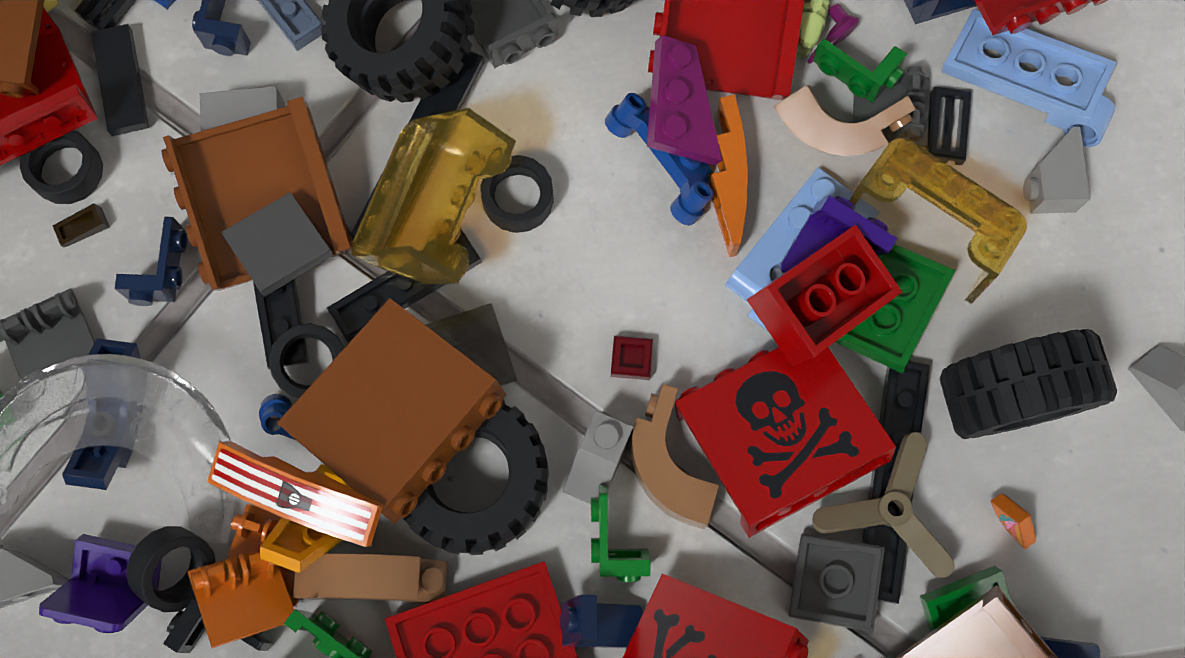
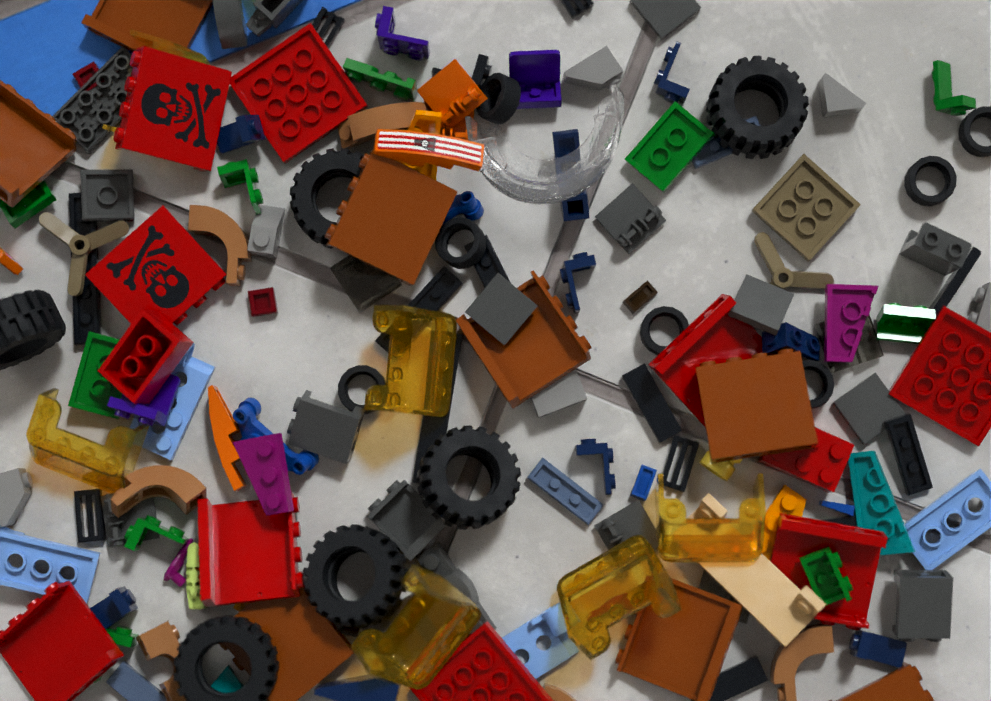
camera: 170 degrees right, 10 degrees up
none -> dark grey panel [287,390,366,464]

